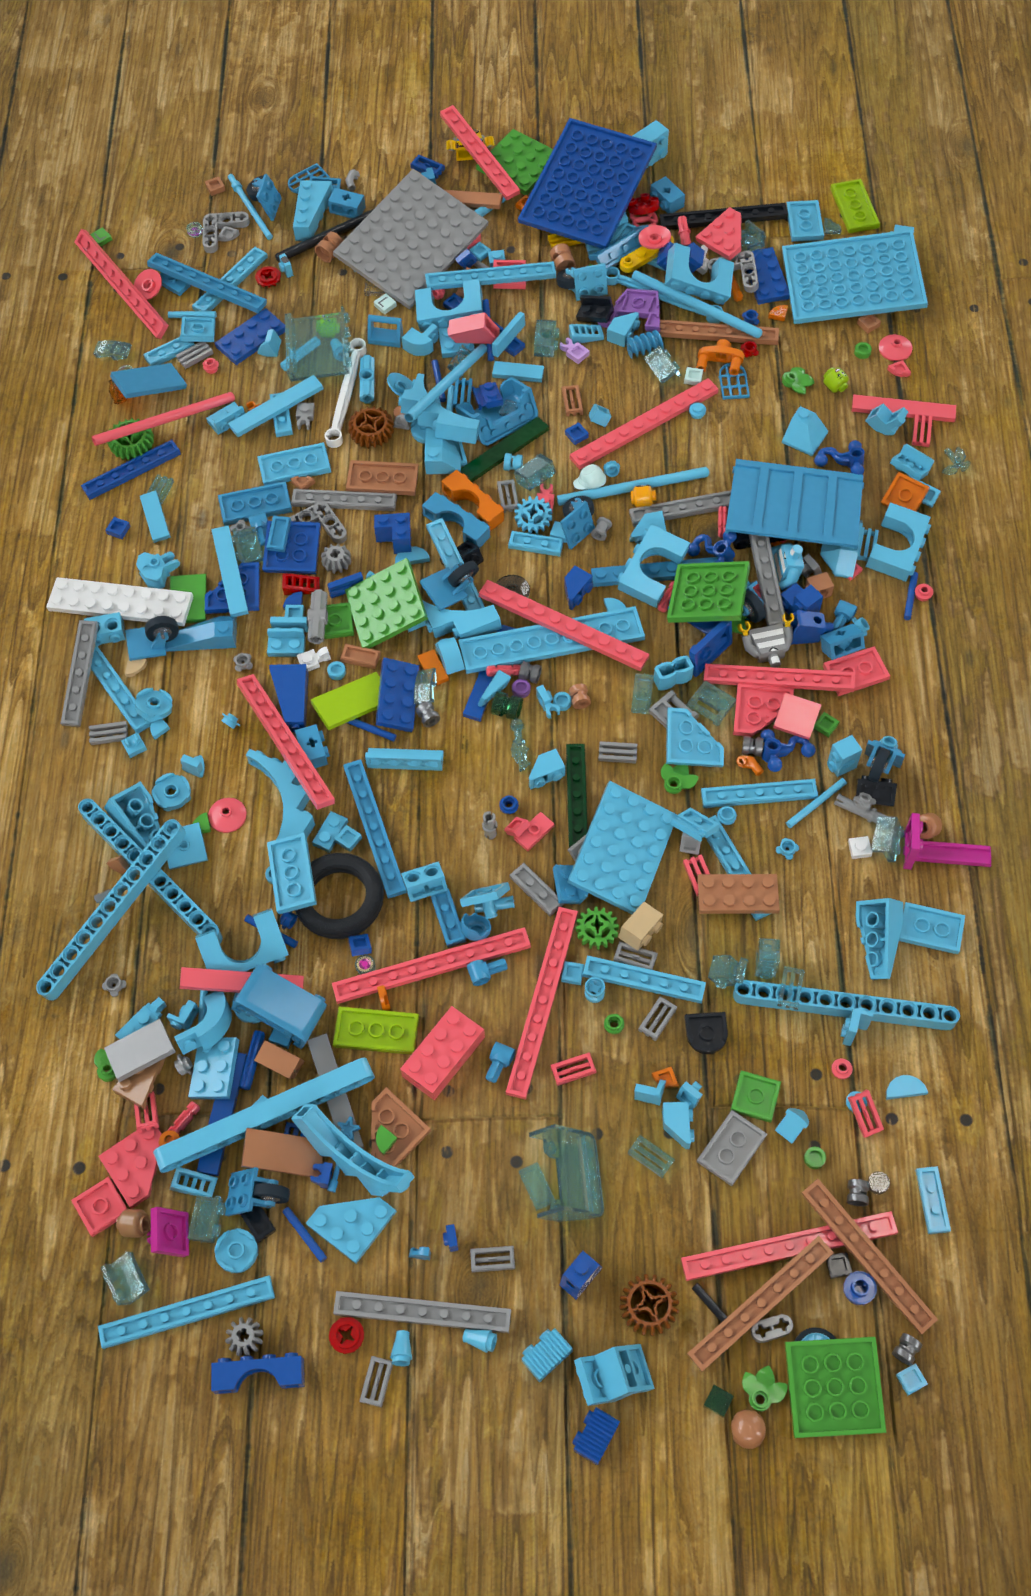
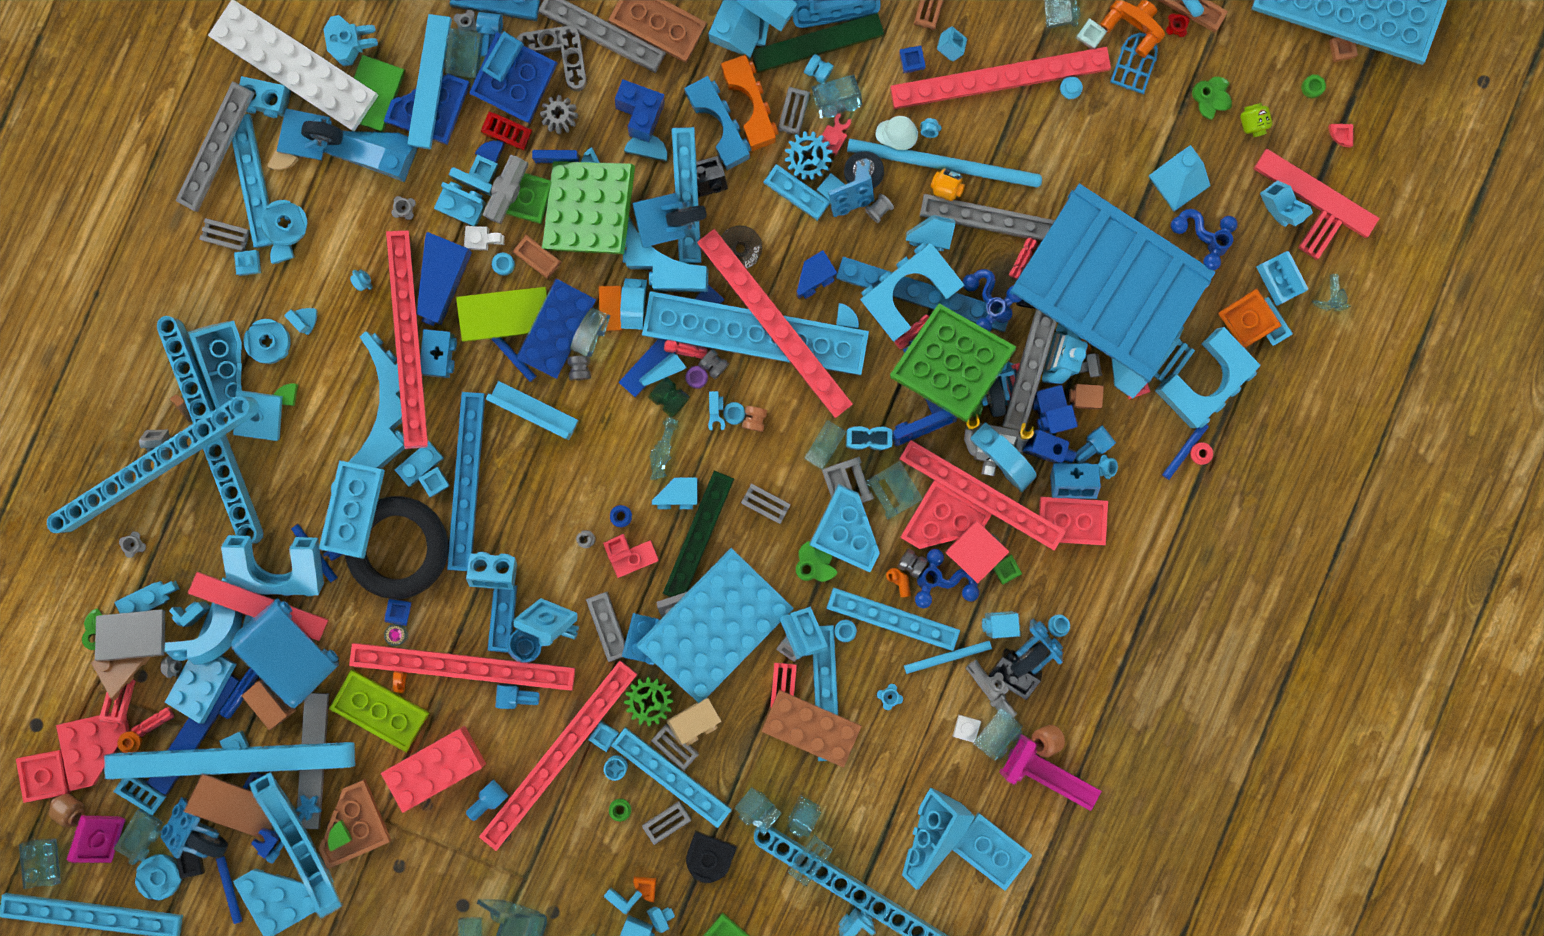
camera: 15 degrees right, 25 degrees up
coral dish [208,798,247,833] -> none
coral tile [550,1052,596,1086] -> none
coral dish [879,334,912,361] -> none
none -> medium azure arch [970,422,1037,493]

